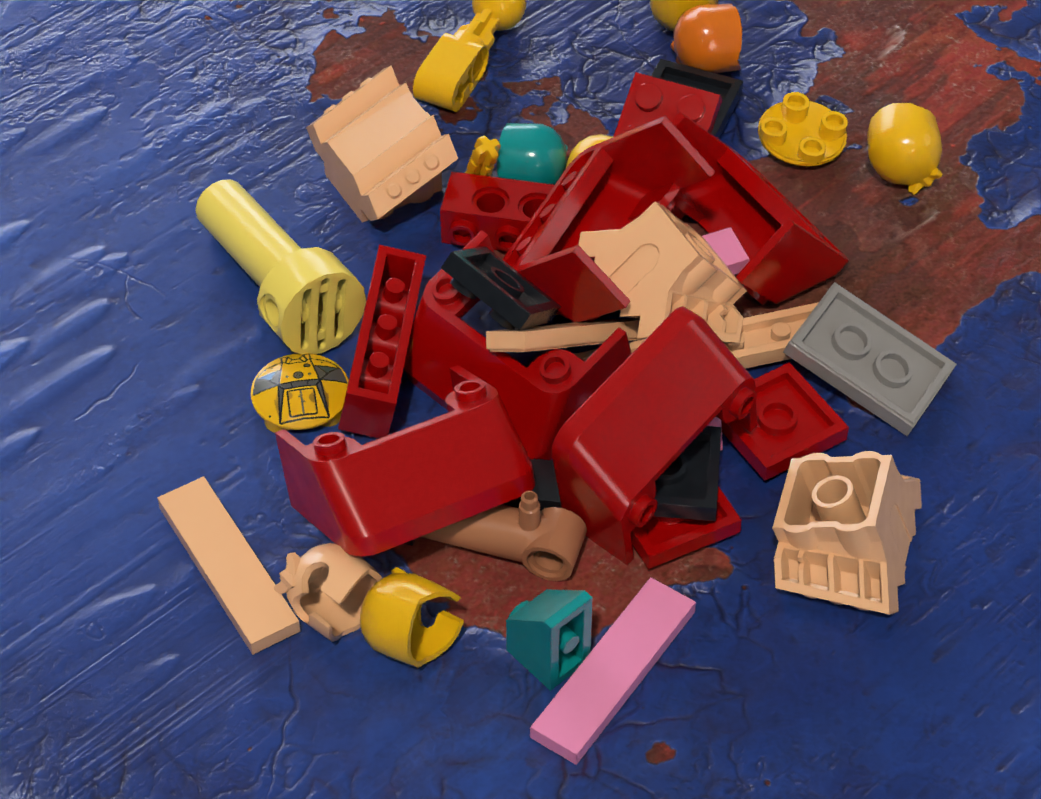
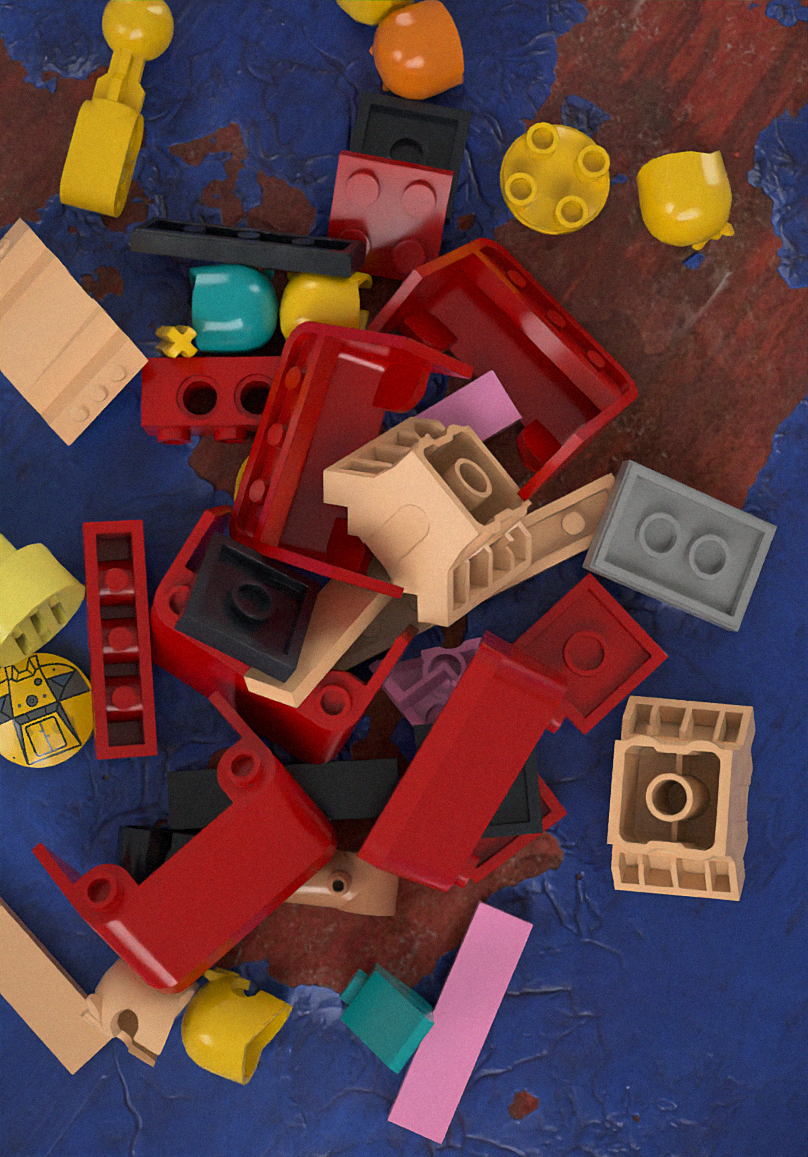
camera: 15 degrees left, 35 degrees up
none -> black tile [131,217,366,278]

